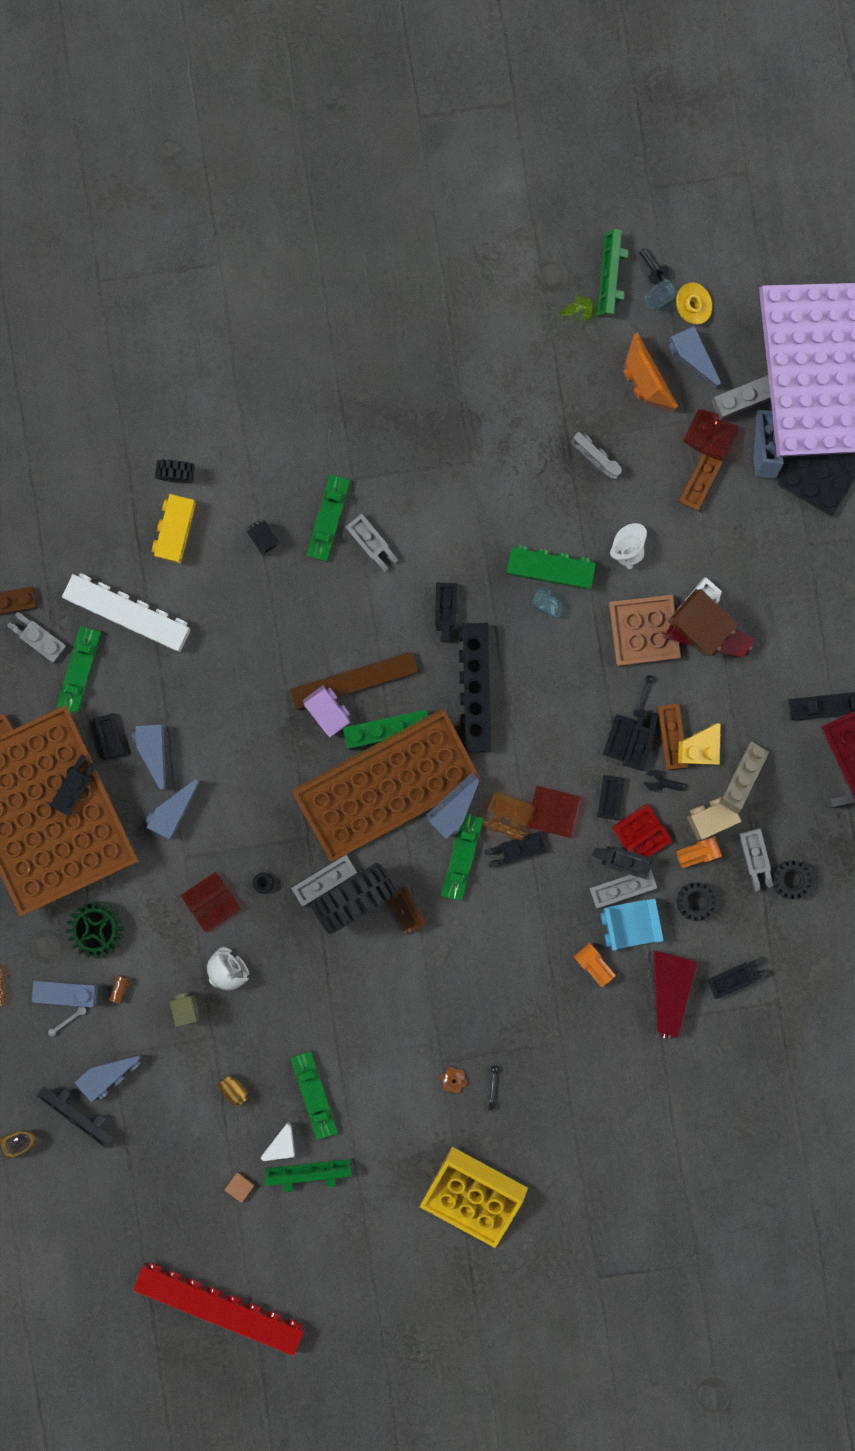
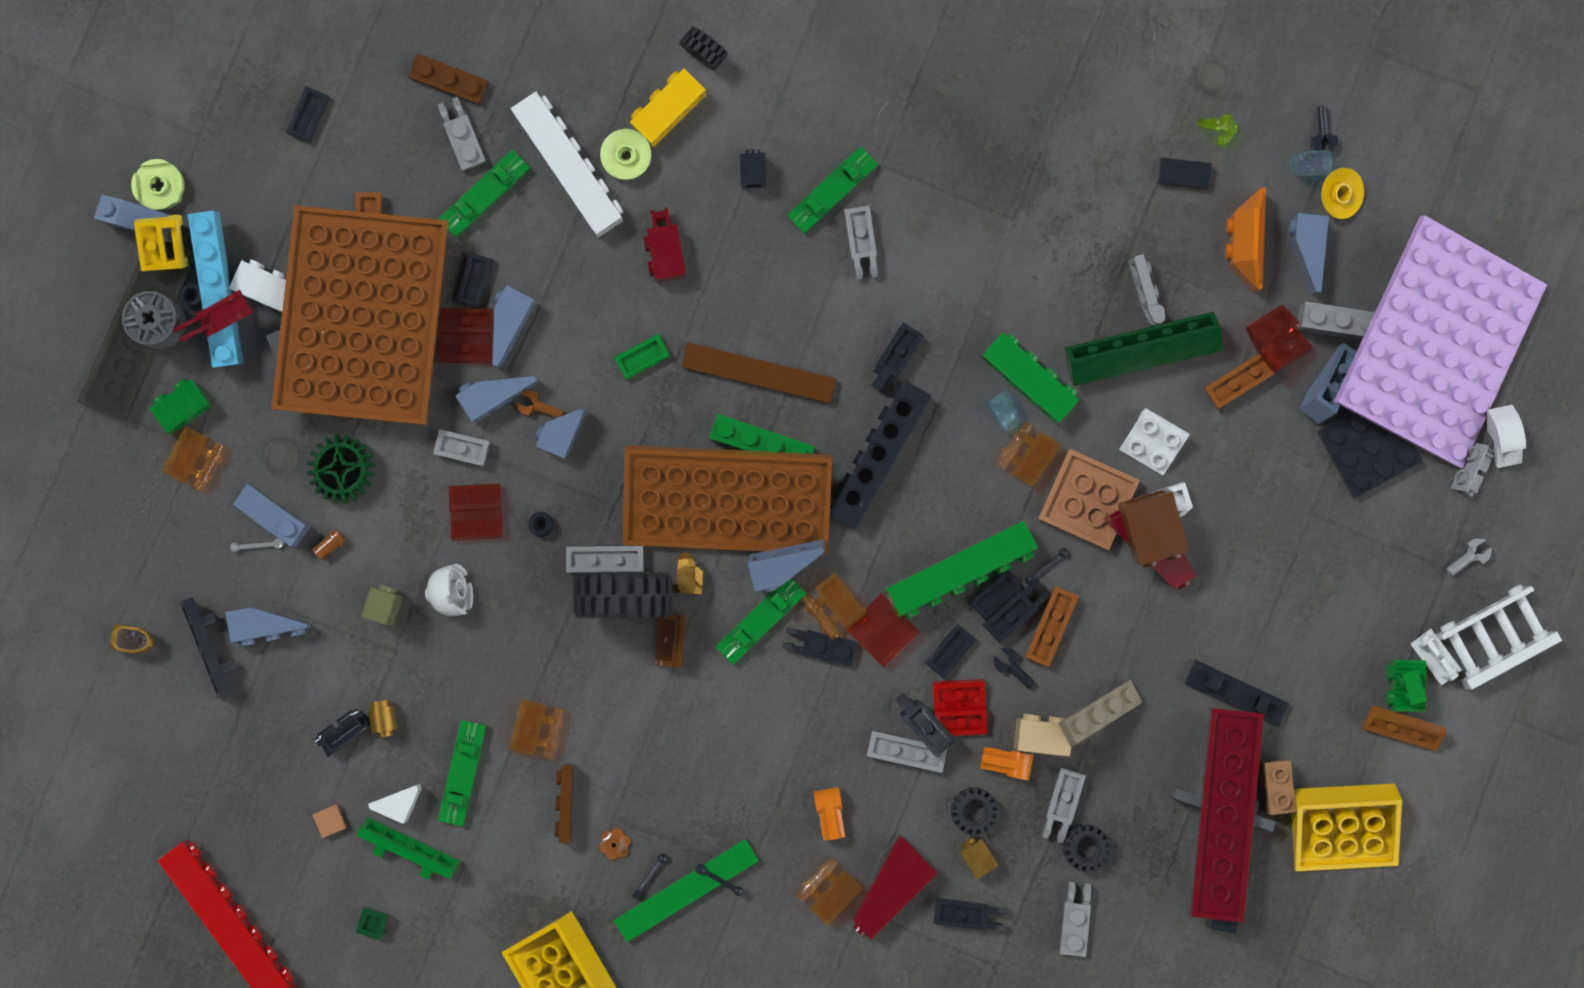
camera: 35 degrees right, 0 degrees up
black hinge [49,754,98,817] -> none
lavender brick [303,685,350,738] -> none
green hinge [597,229,629,317] -> none
medium azure panel [600,898,664,951] -> none
white piece [610,523,647,570] -> none
yellow wing [678,723,720,765] -> none
none -> black hinge [314,708,370,757]
none -> dark green plate [355,907,389,940]
none -> light grey plate [433,429,490,466]
none -> clear red slope [440,308,493,364]
none -> clear orange plate [509,699,565,760]
none -> dark orange bar [516,390,565,418]
none -> sand blue slope [535,408,588,458]
none -> reddish brown plate [555,764,574,844]
none -> yellowish green dish [600,129,651,180]
none -> green tile [613,334,671,380]
none -> green tile [613,838,759,942]
none -> dark red brick [643,207,687,283]
none -> pearl gold rock [676,553,703,595]
none -> black hinge [695,864,744,896]
none -> clear orange plate [796,858,863,926]
none -> green brick [885,521,1038,620]
none -> pearl gold brick [959,836,999,879]
none -> clear orange plate [996,421,1061,488]
none -> light grey hinge [1059,882,1091,957]
none -> dark green brick [1064,312,1223,386]
none -> white hinge [1119,408,1190,475]
none -> black tile [1158,158,1212,190]

